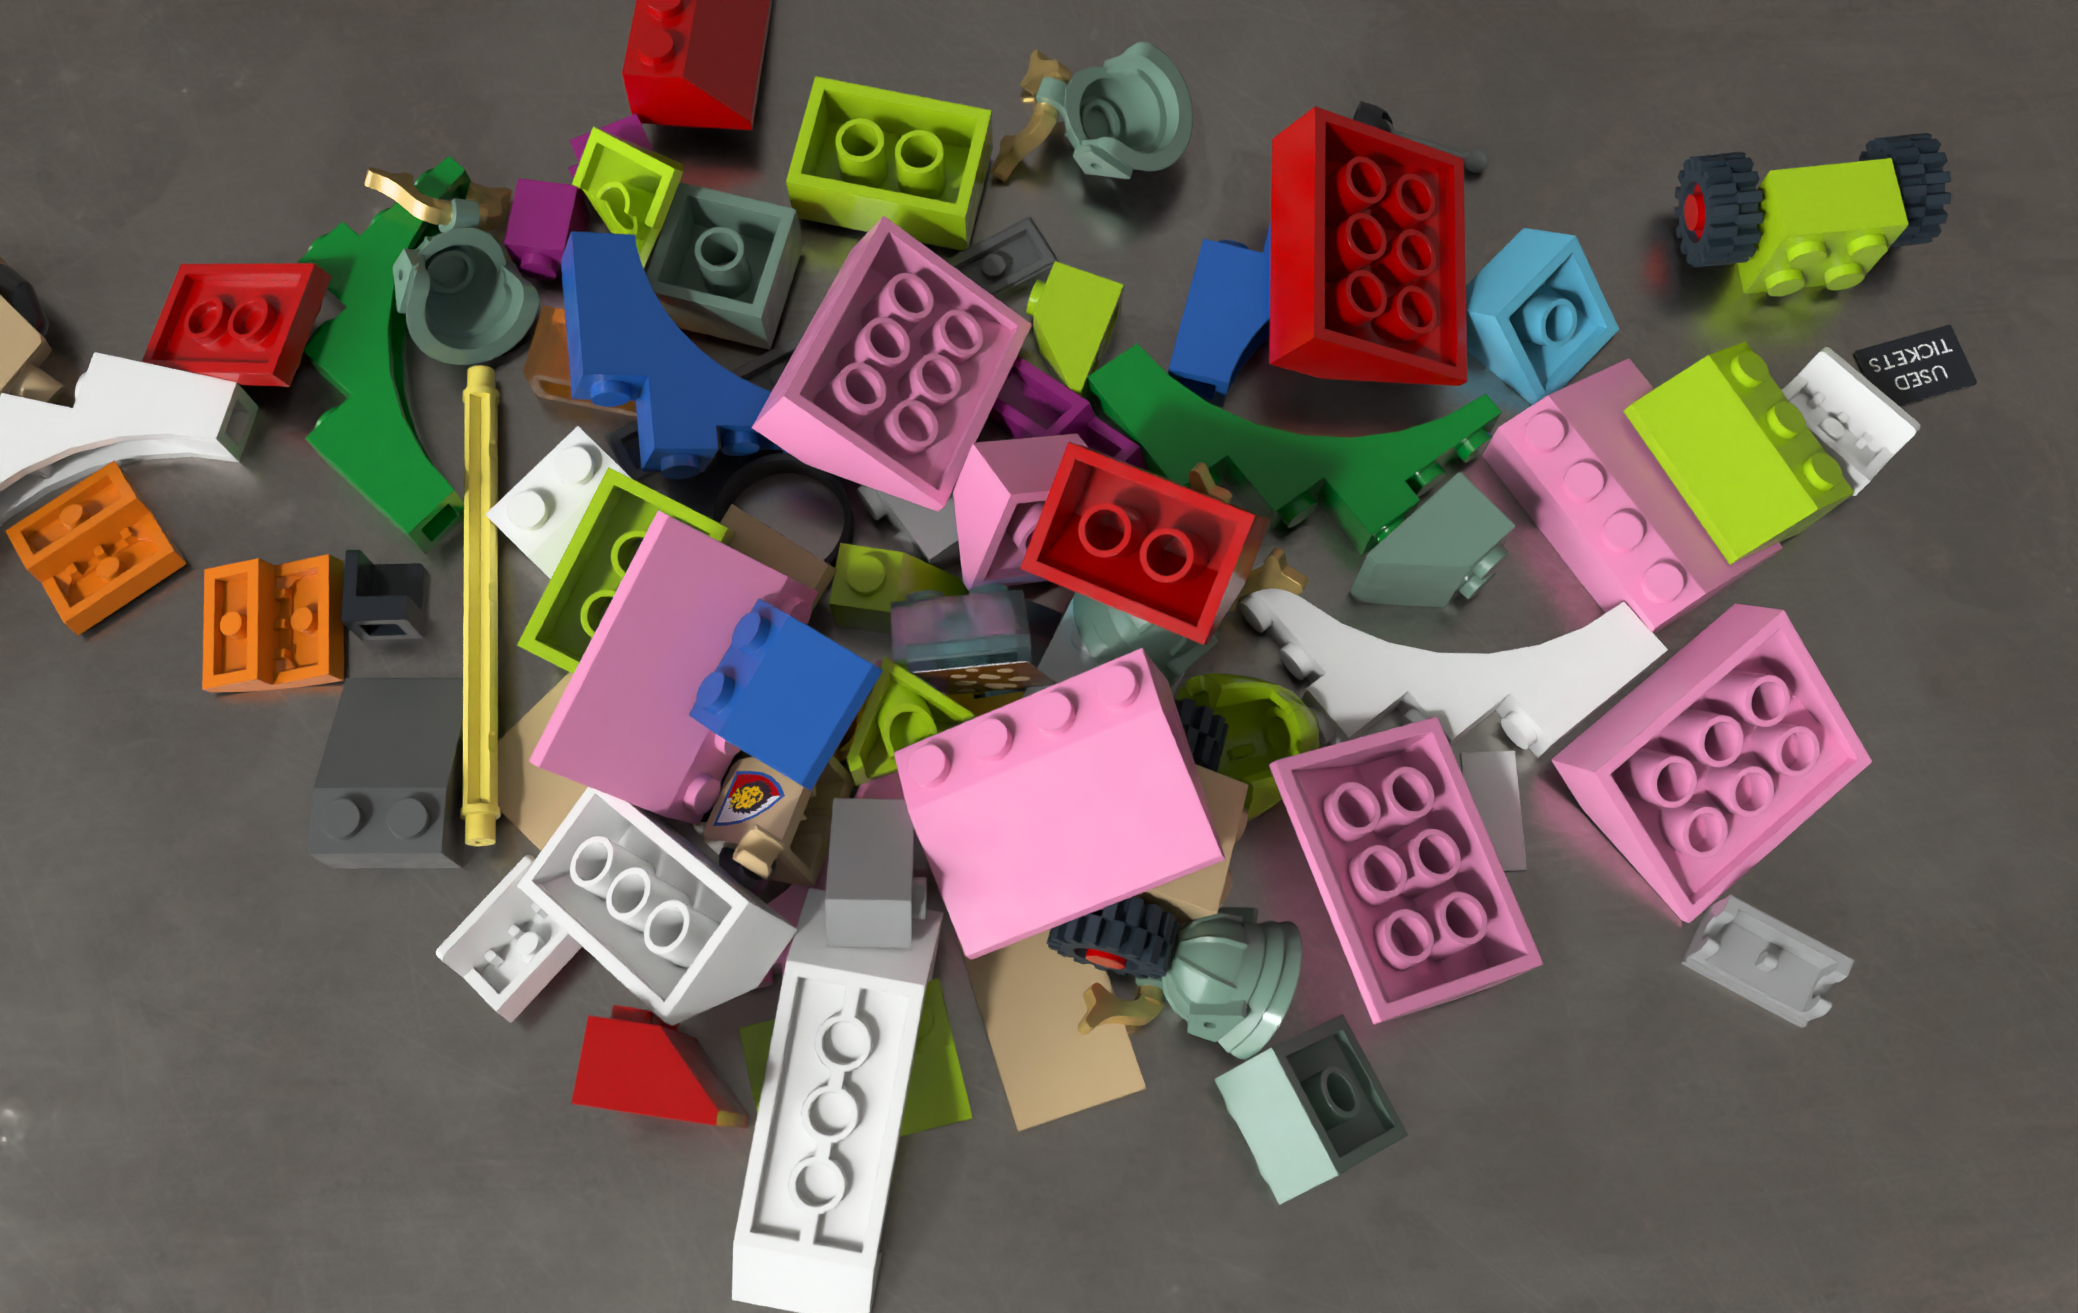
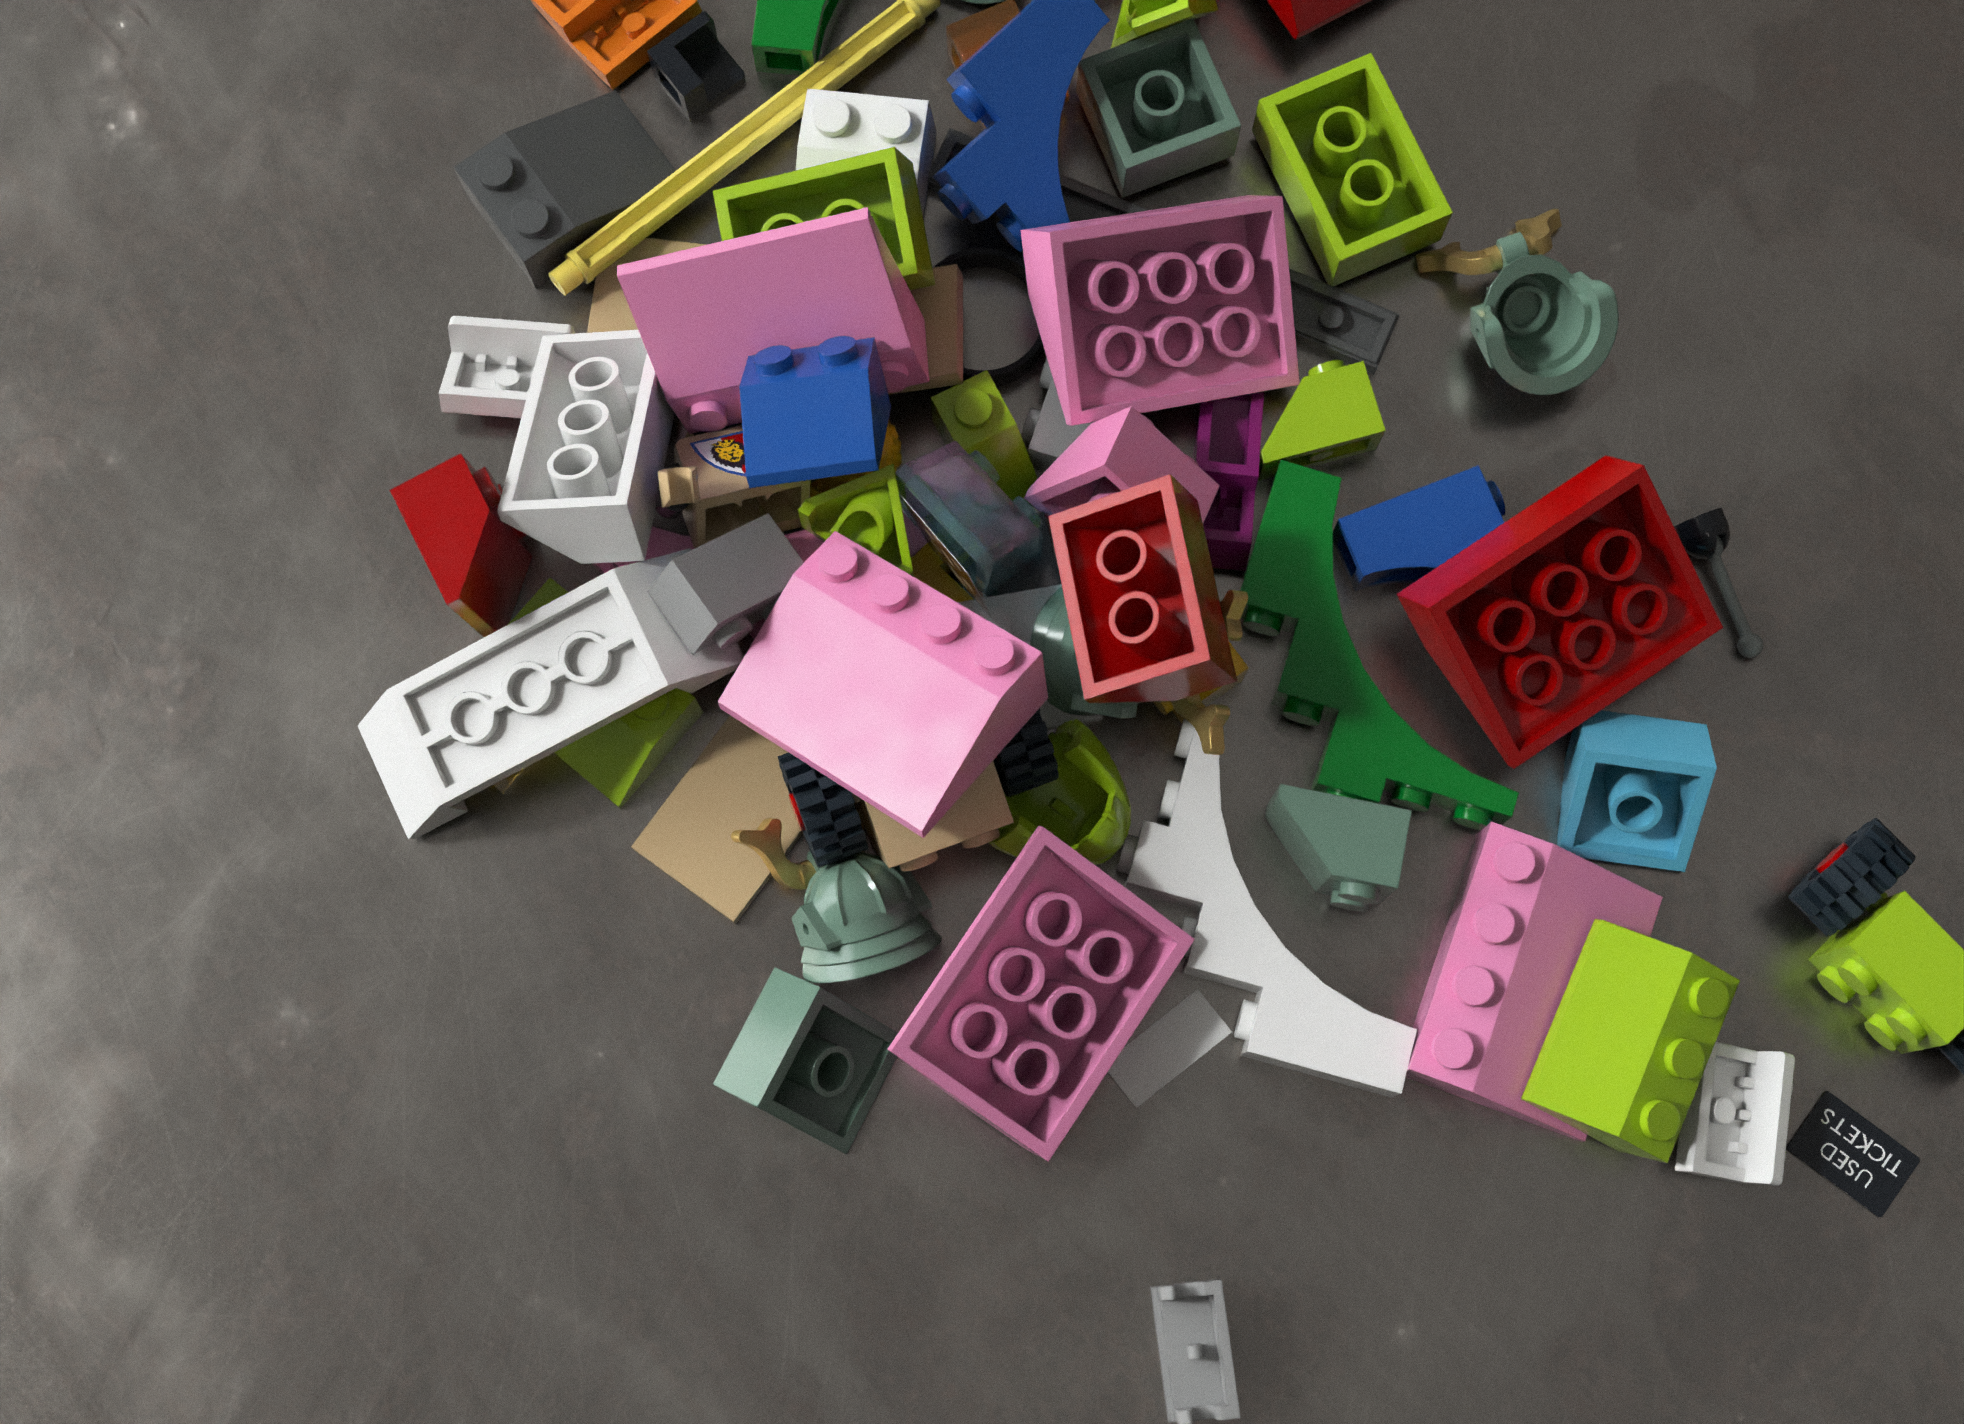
camera: 55 degrees right, 5 degrees up
bright pink slope [1551,603,1873,923] -> none

